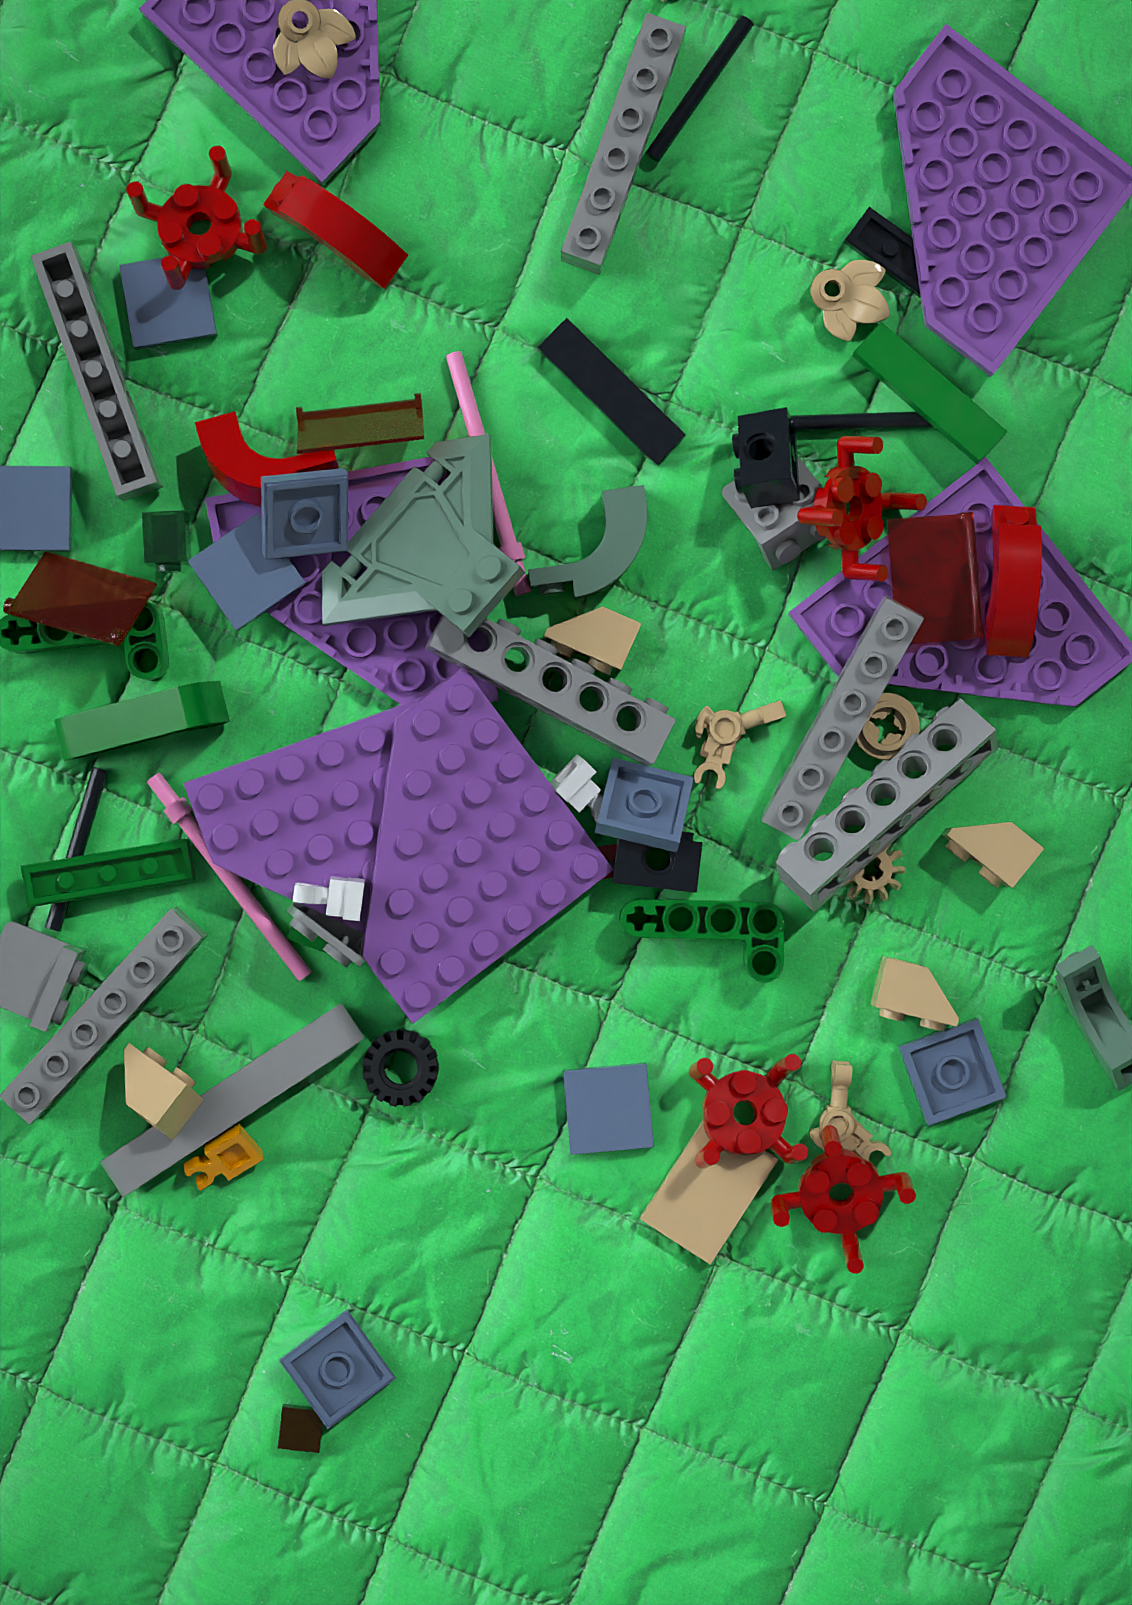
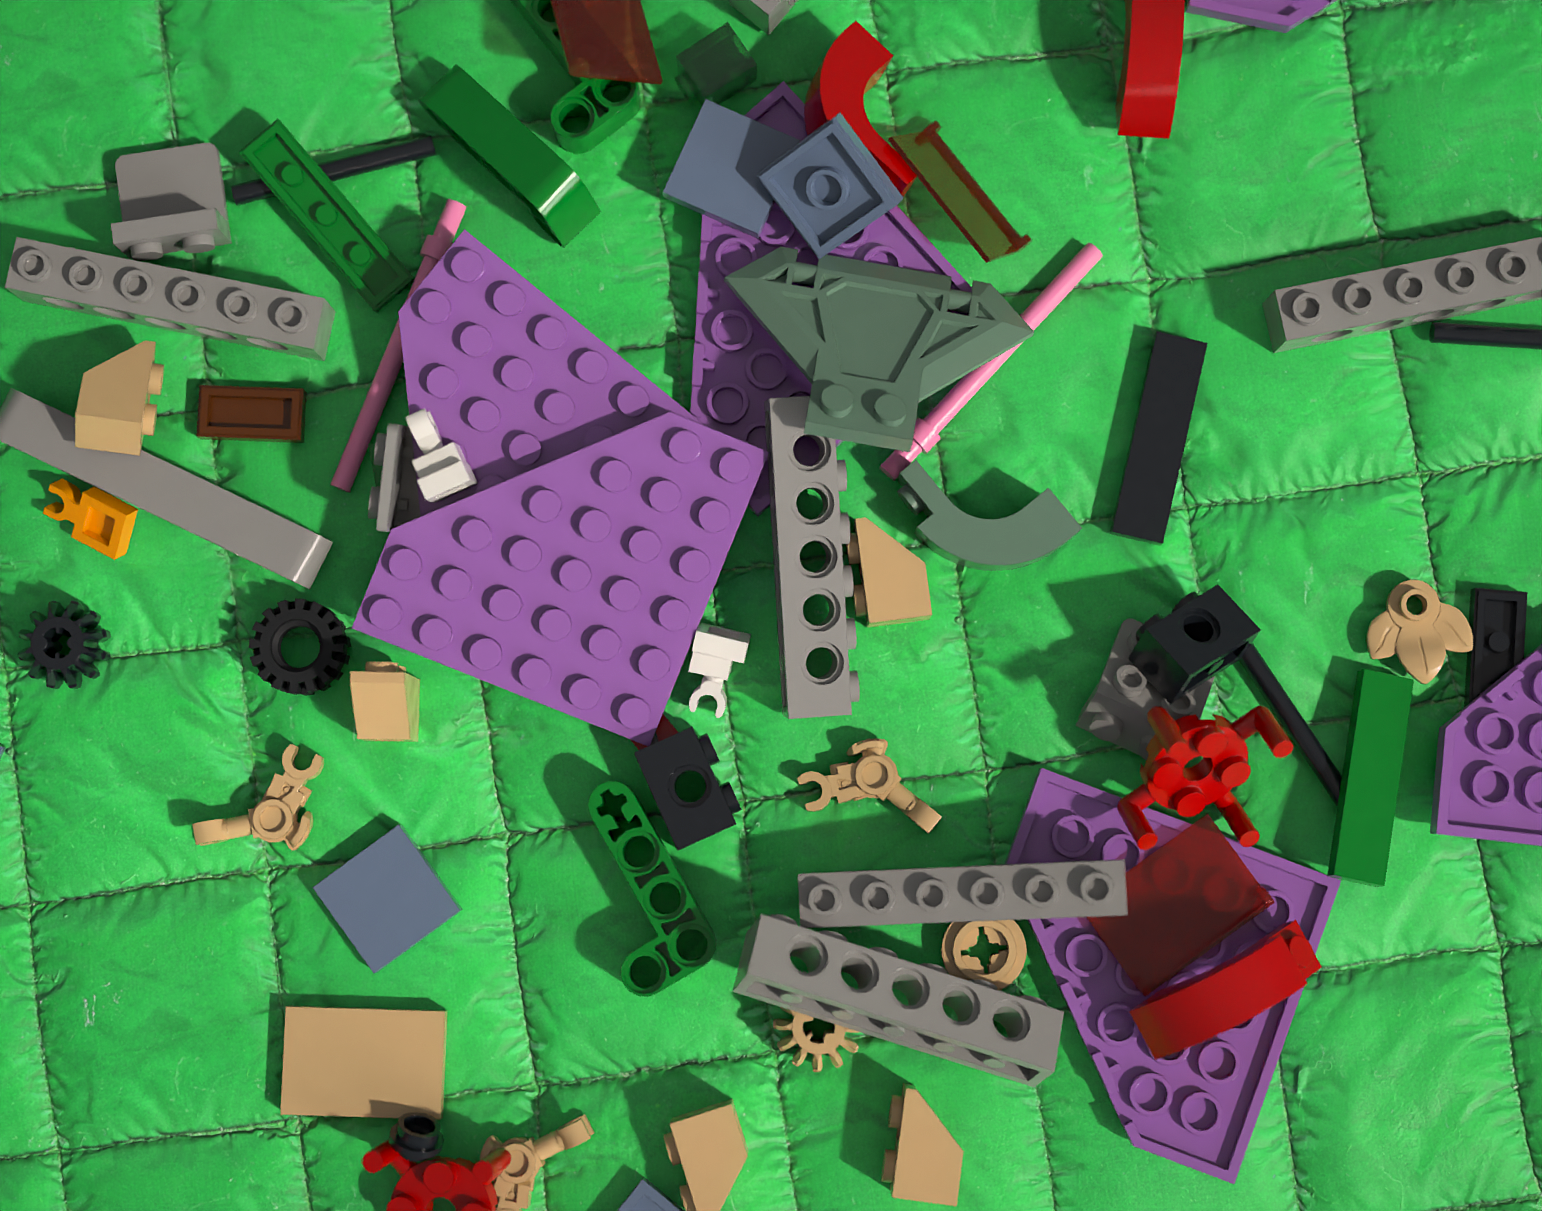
camera: 55 degrees right, 5 degrees down
sand blue tile [595,758,694,852] -> none
red plate [689,1054,808,1169] -> none
none -> black gear [18,601,111,689]
none -> tan piece [192,744,324,851]
none -> reddish brown tile [197,385,307,443]
none -> tan slope [350,662,420,742]
none -> black plate [389,1112,444,1162]

